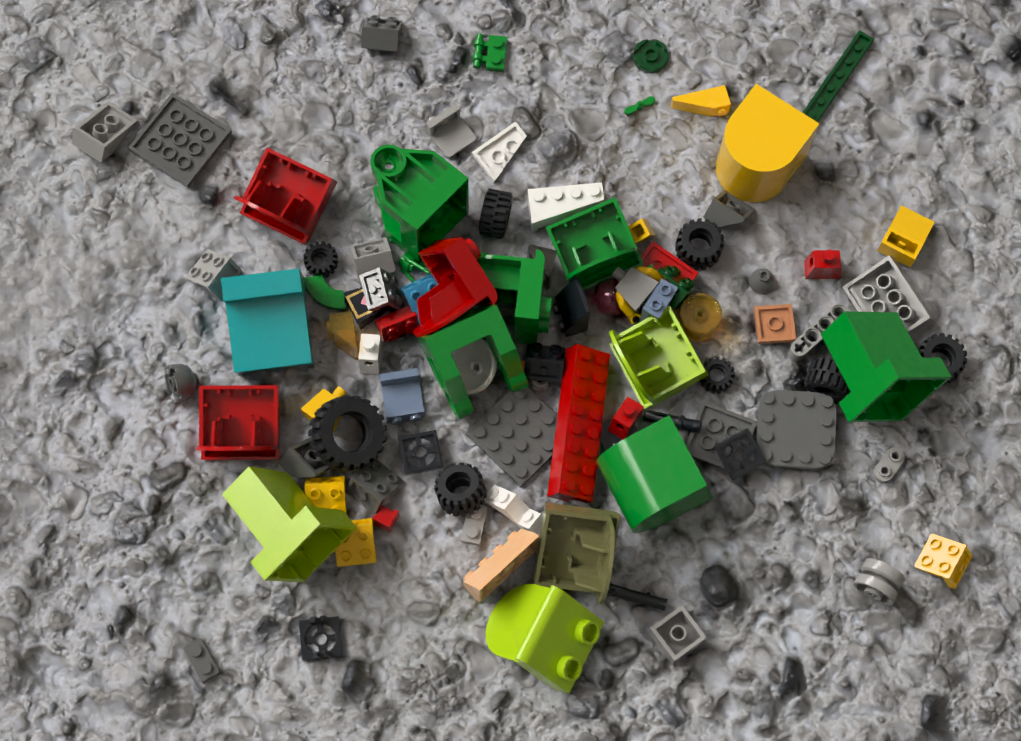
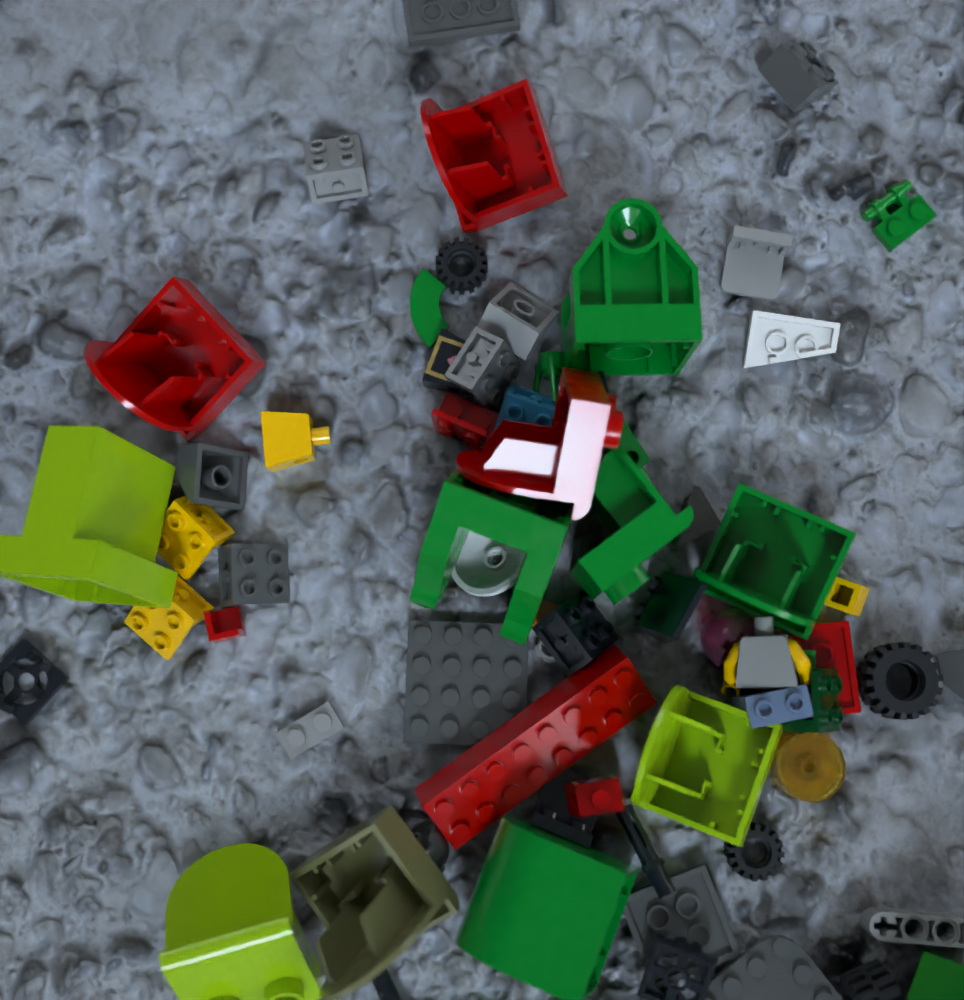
camera: 50 degrees right, 10 degrees up
dark grey cylinder [165,364,199,403] -> none
teal piece [221,268,314,375] -> none
black tyre [308,395,387,471] -> none
clear yellow slope [326,311,359,360] -> none
white torso [359,334,382,375] -> none
sand blue panel [379,368,425,425] -> none
black piece [398,430,443,476] -> none
black tyre [434,463,487,517] -> none
light nougat slope [463,529,539,603] -> none
black tyre [479,188,513,239] -> none
white arch [484,485,543,541] -> none
white wedge [527,183,604,232] -> none
dark grey brick [749,268,775,294] -> none
nougat plate [753,304,796,344] -> none

